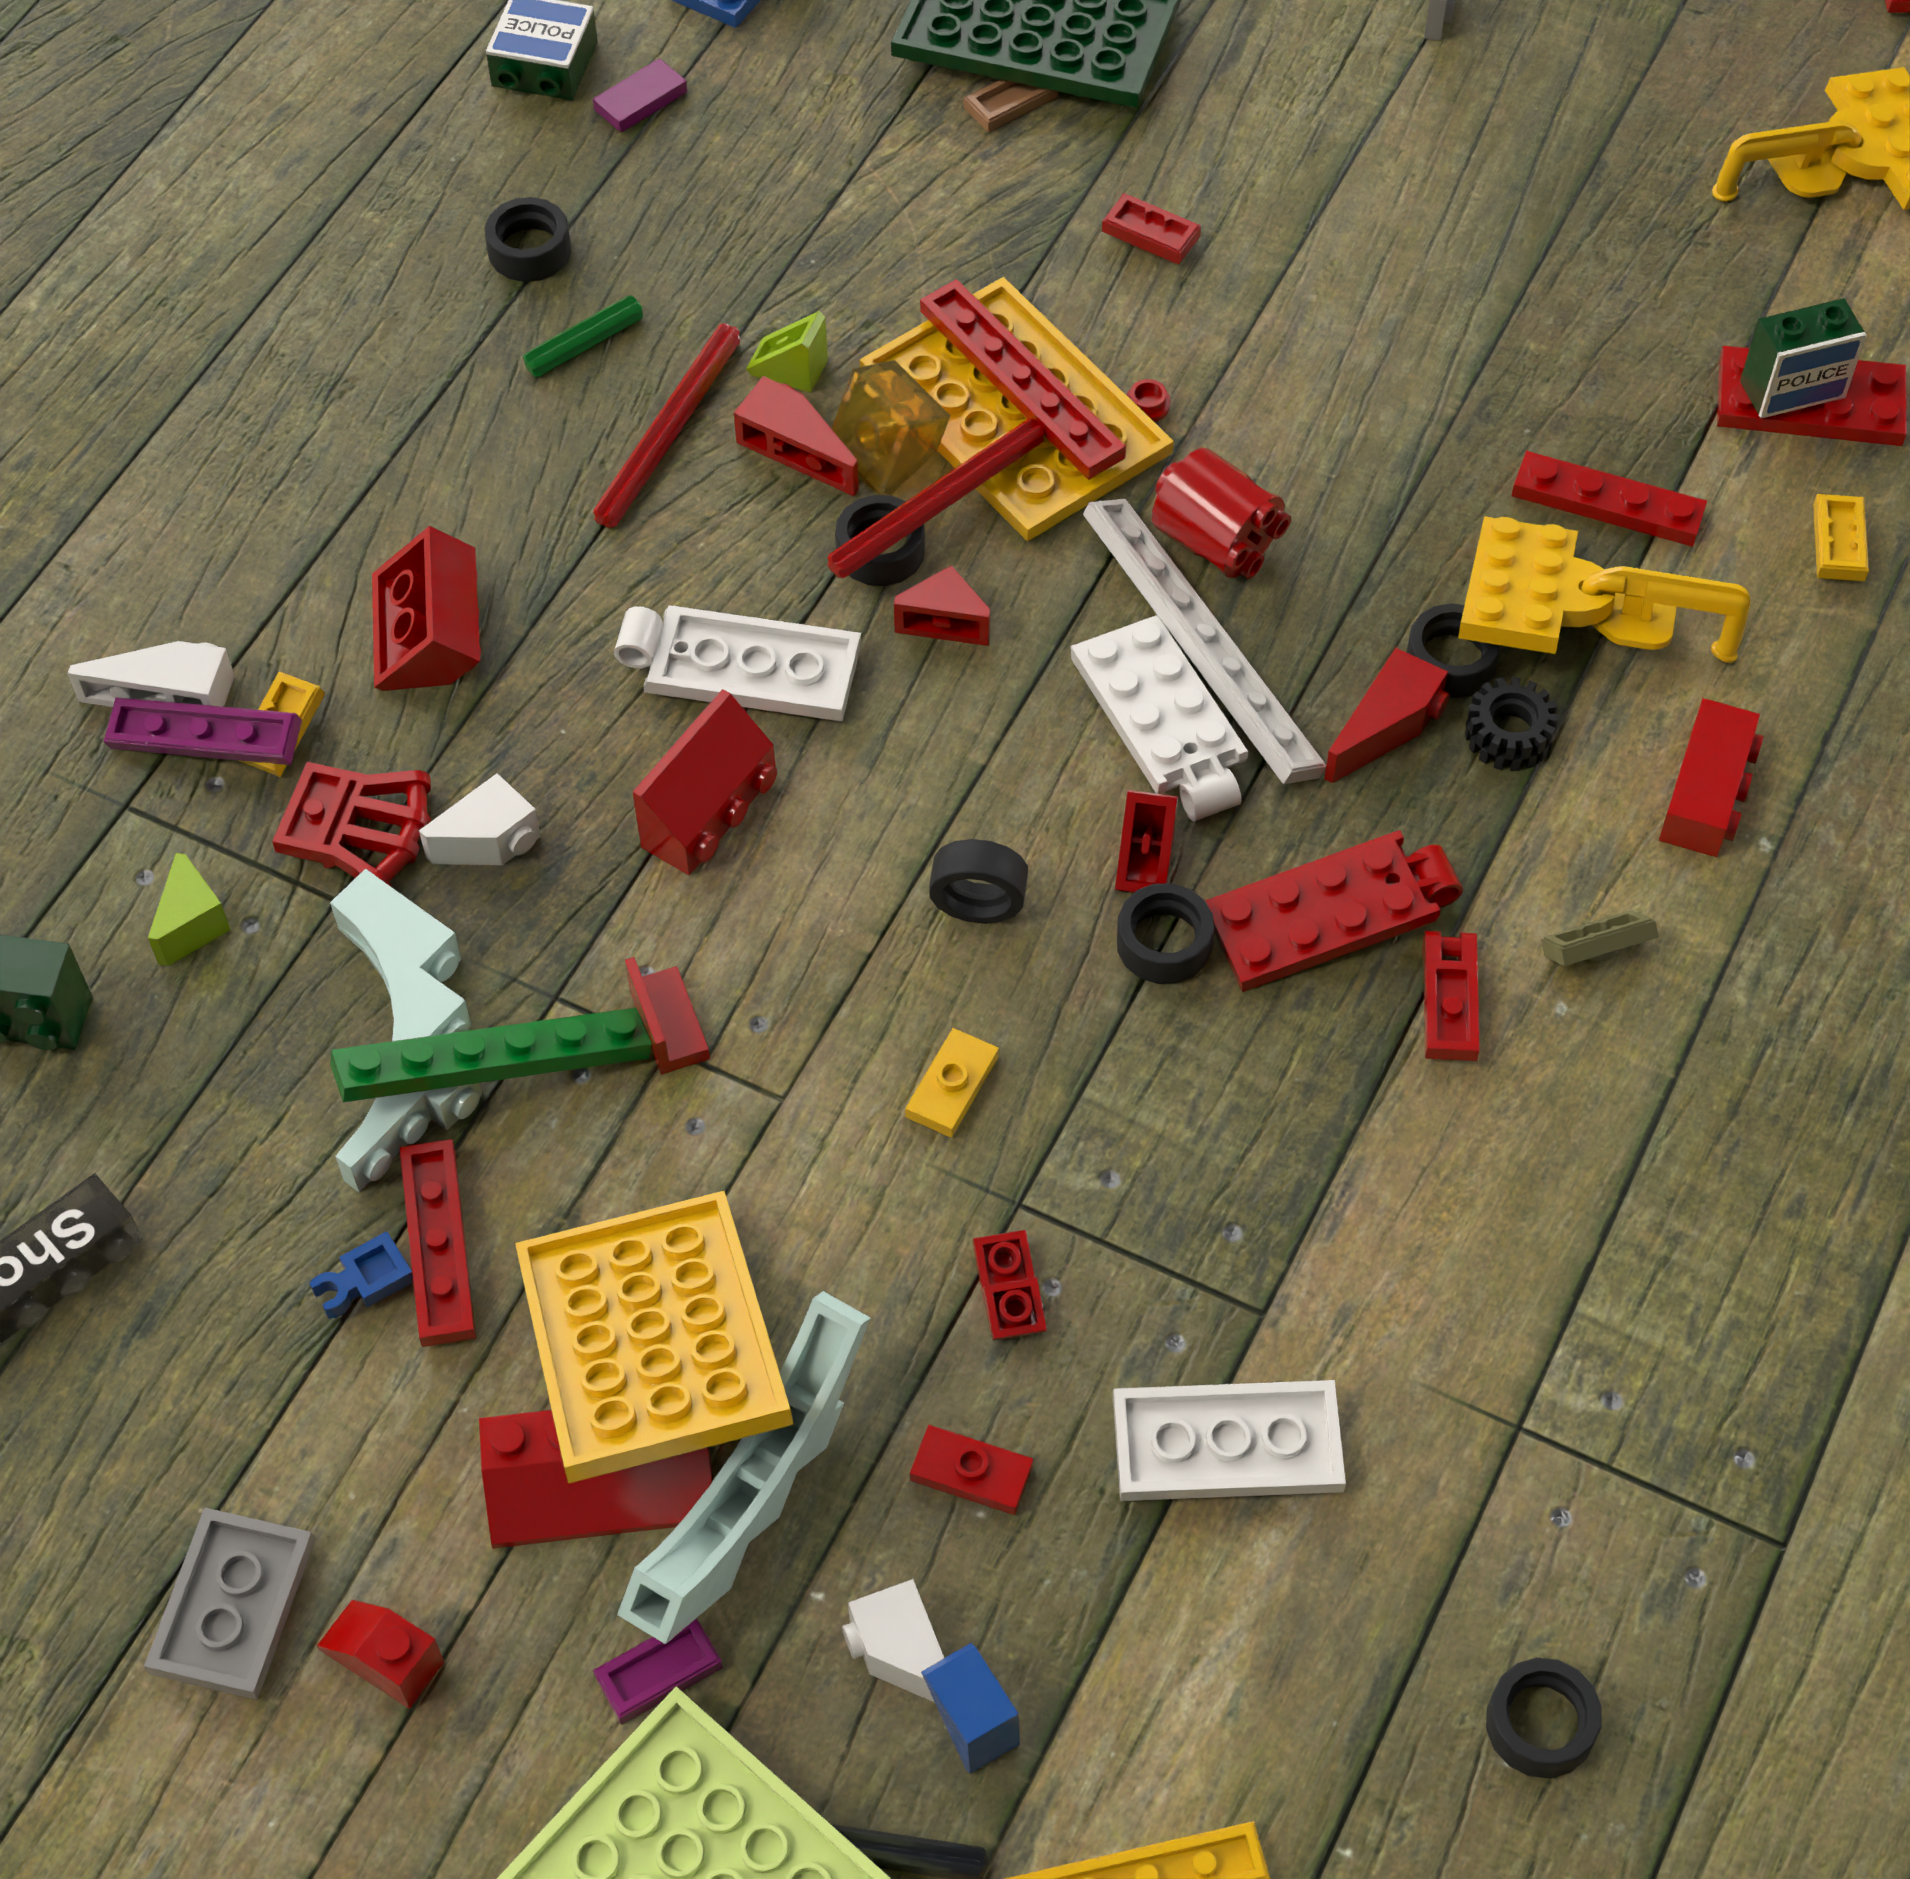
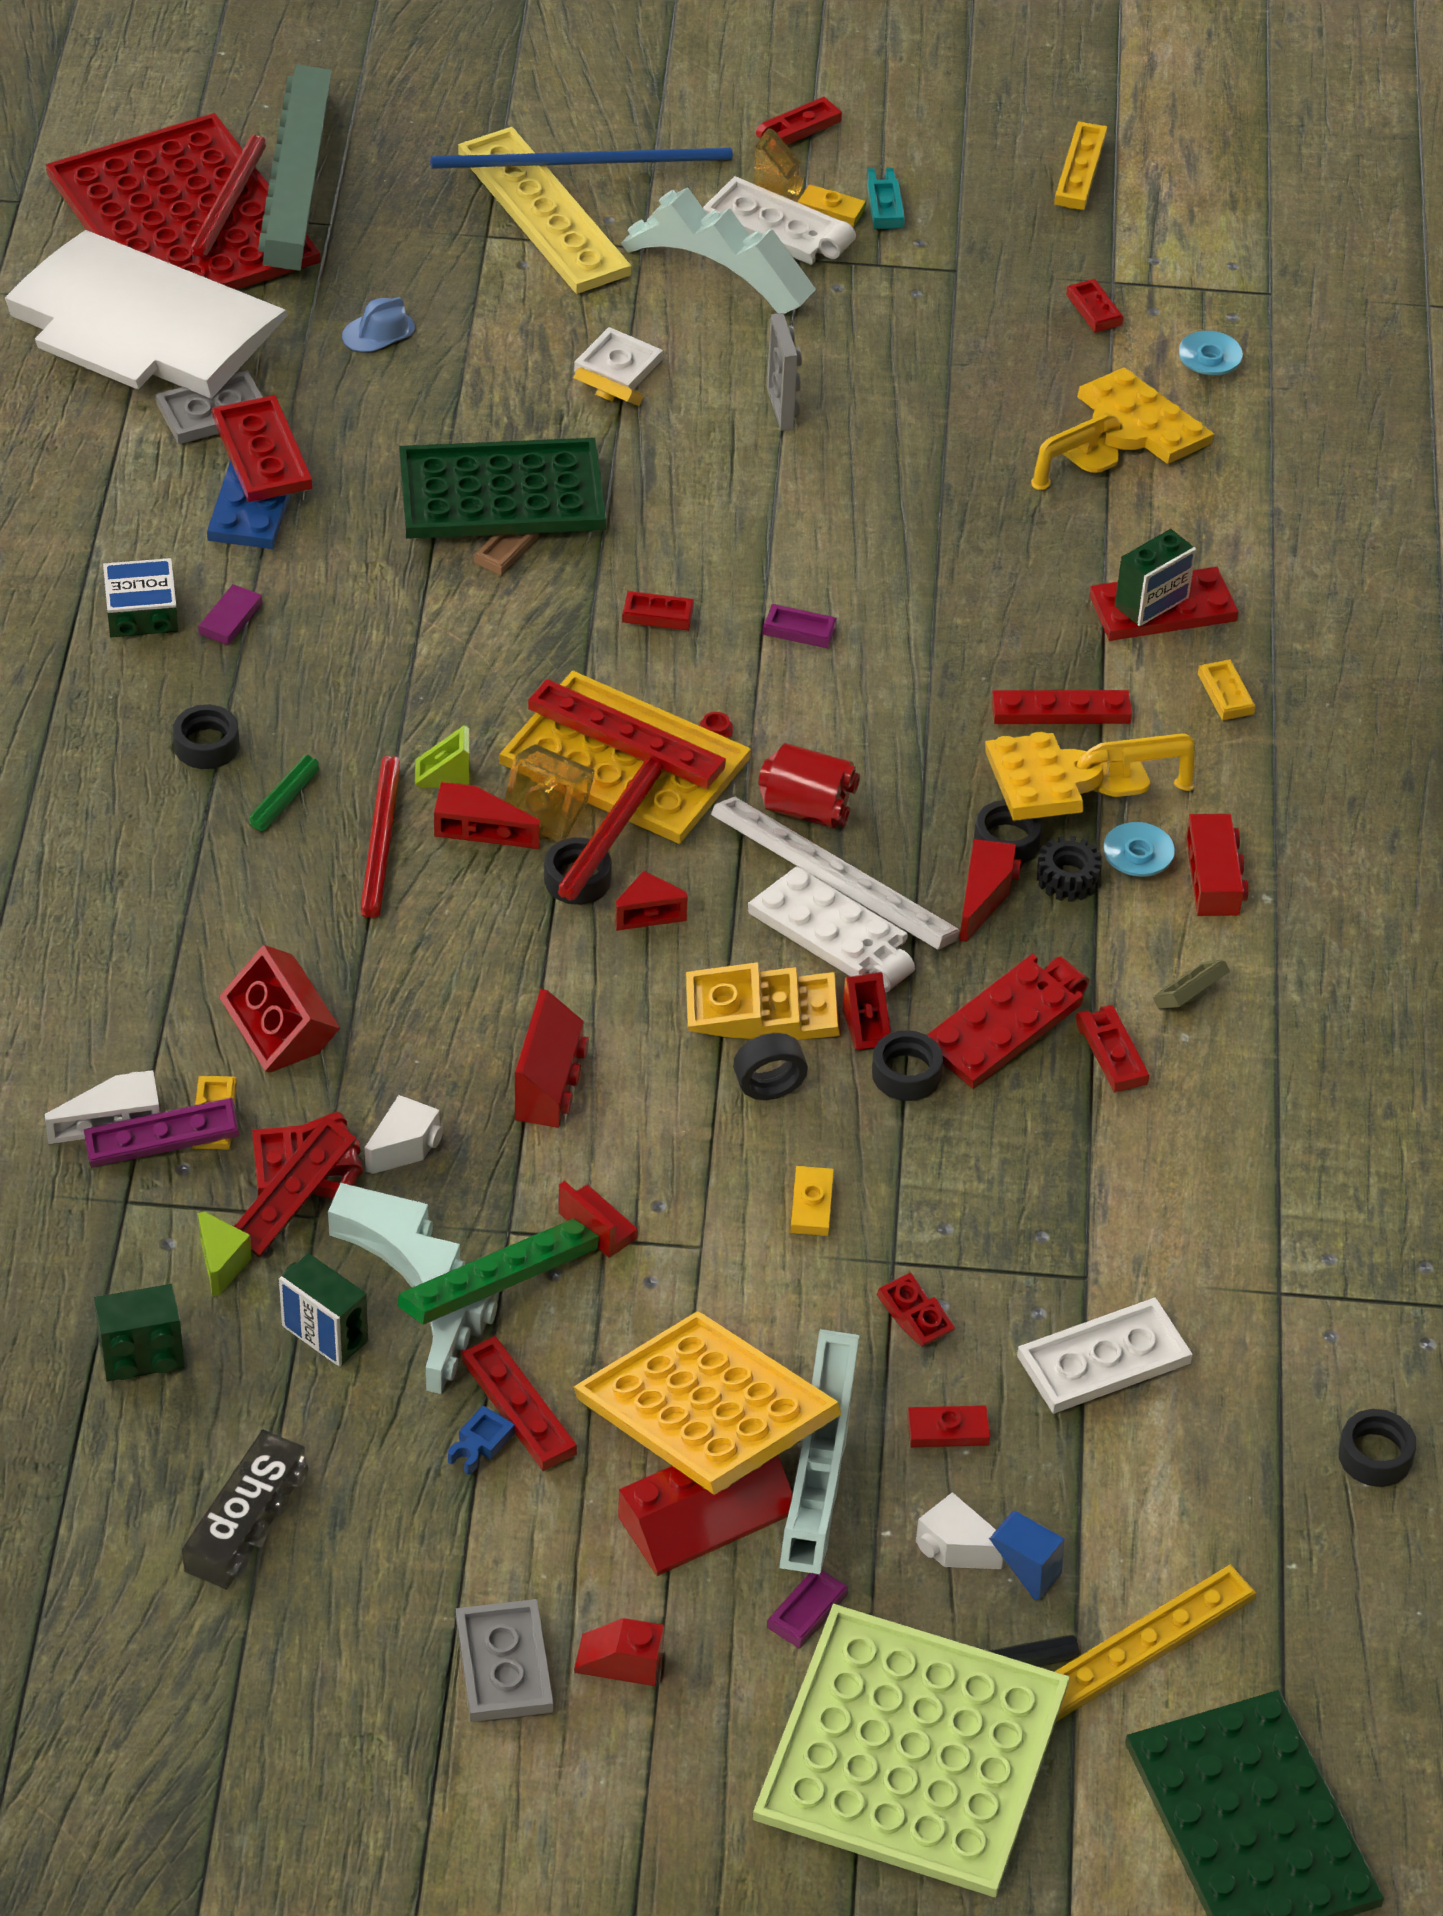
camera: 25 degrees left, 10 degrees down
white hinge [614,605,862,721] -> none
none -> red plate [234,1115,356,1258]
none -> piece [279,1253,369,1367]
none -> yellow slope [686,962,840,1040]
none -> magenta tile [763,604,837,649]
none -> medium azure dish [1104,822,1175,877]

